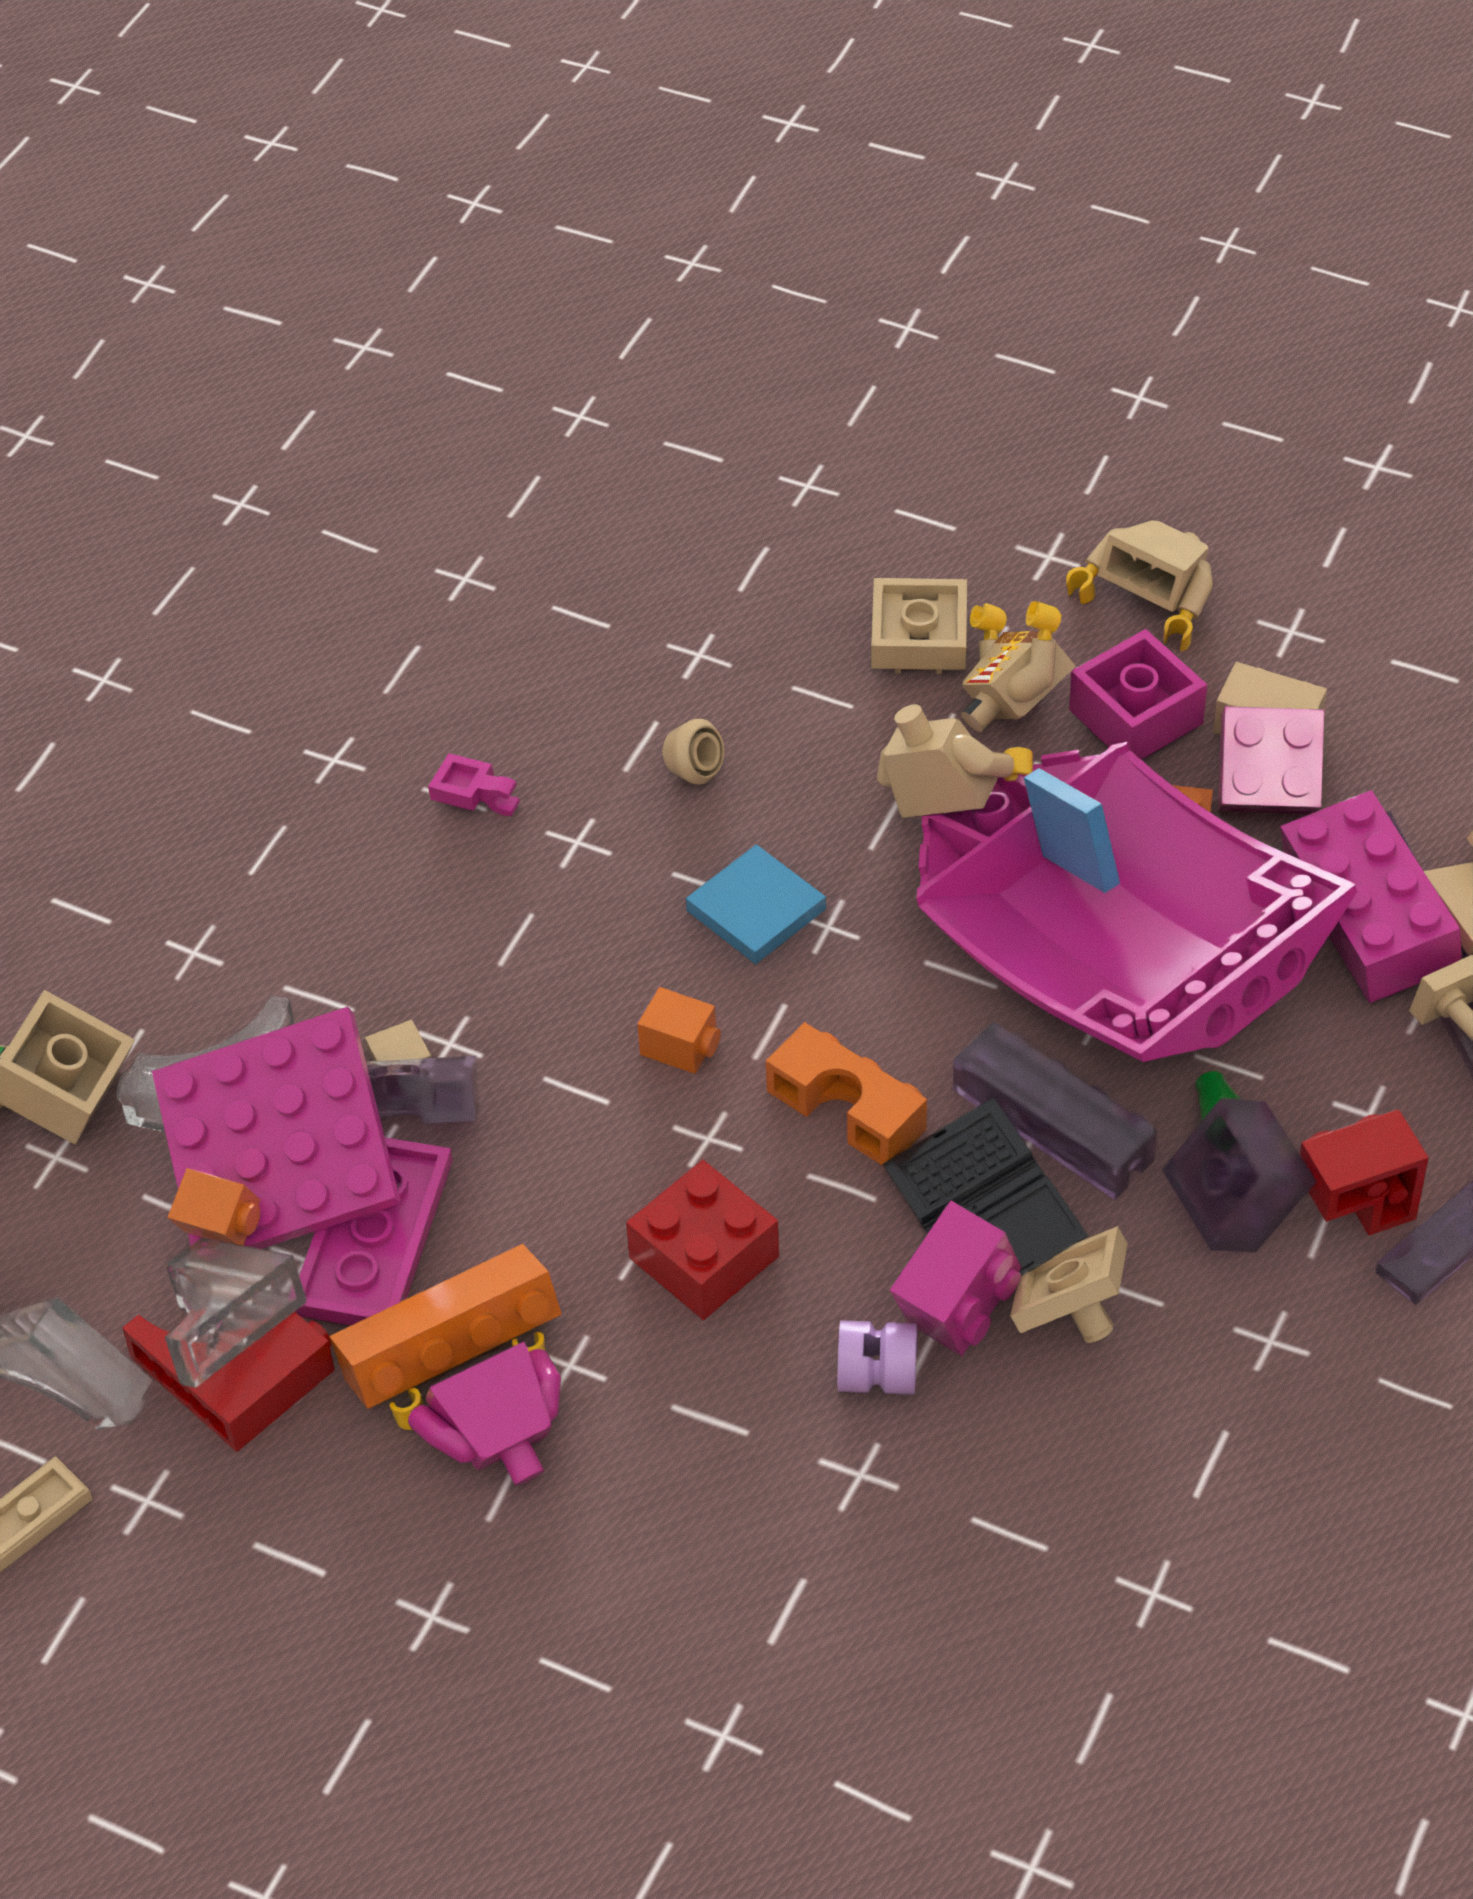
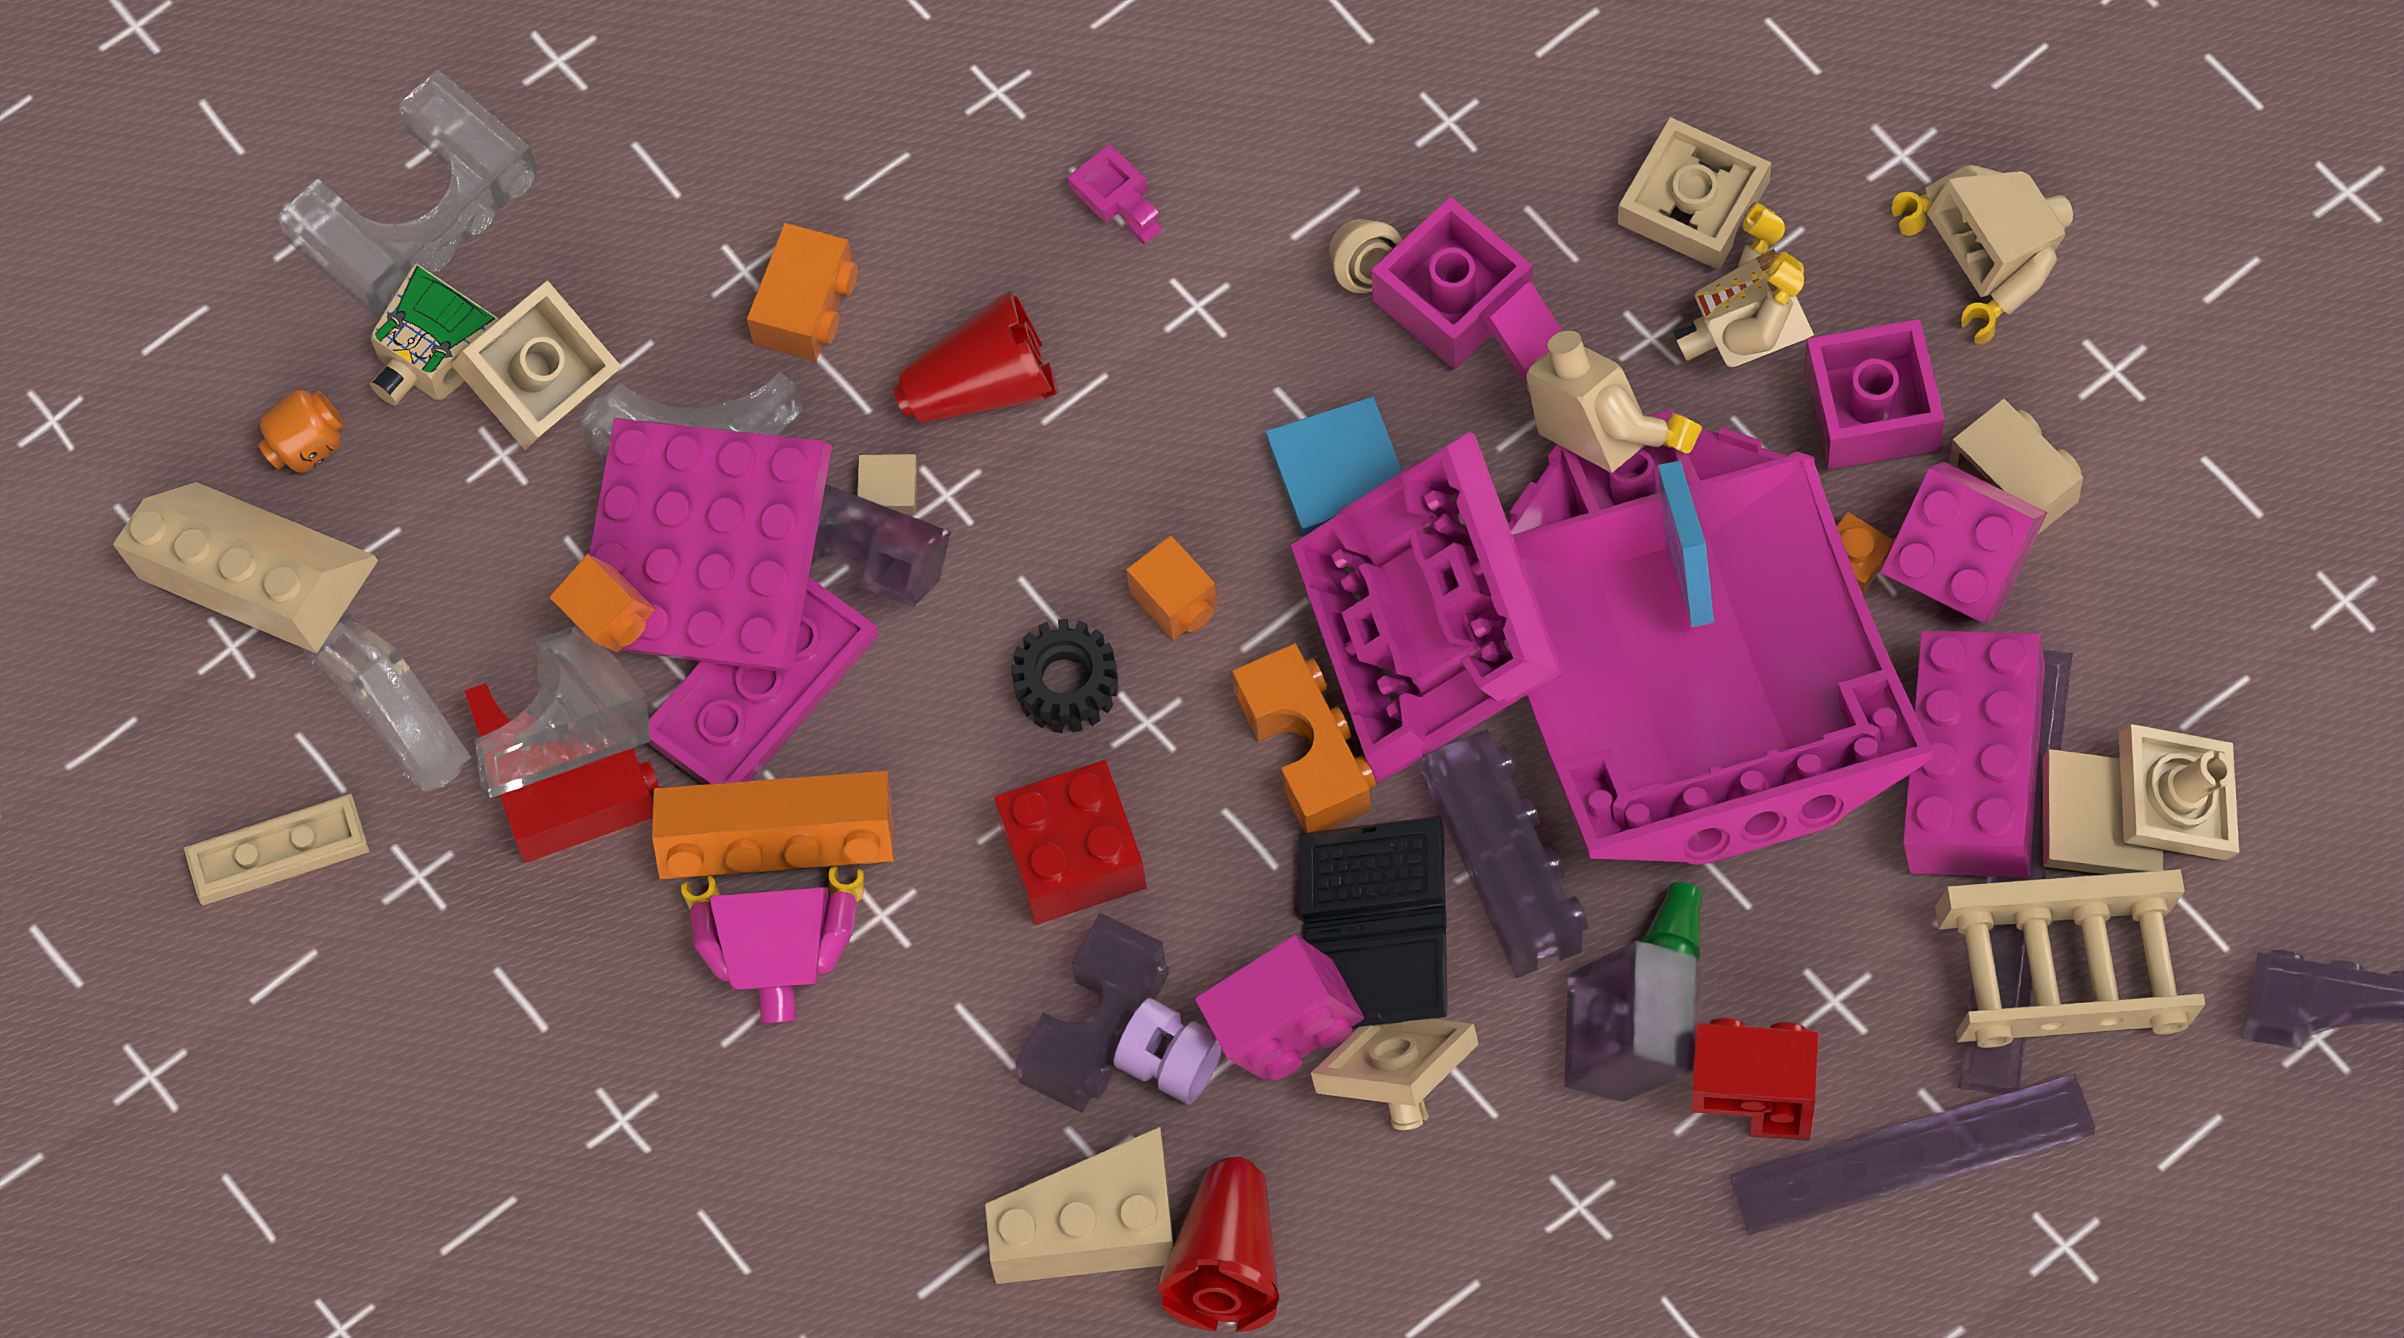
camera: 30 degrees right, 15 degrees up
none -> orange brick [747,223,858,362]
none -> red cone [893,291,1058,424]
none -> tan wedge [985,1127,1174,1284]
none -> black tyre [1011,619,1119,733]
none -> clear purple arch [1015,912,1169,1113]
none -> red cone [1158,1157,1279,1332]
none -> dark pink piece [1291,432,1563,783]
none -> dark pink brick [1371,196,1533,371]
none -> dark pink tile [1480,278,1563,386]

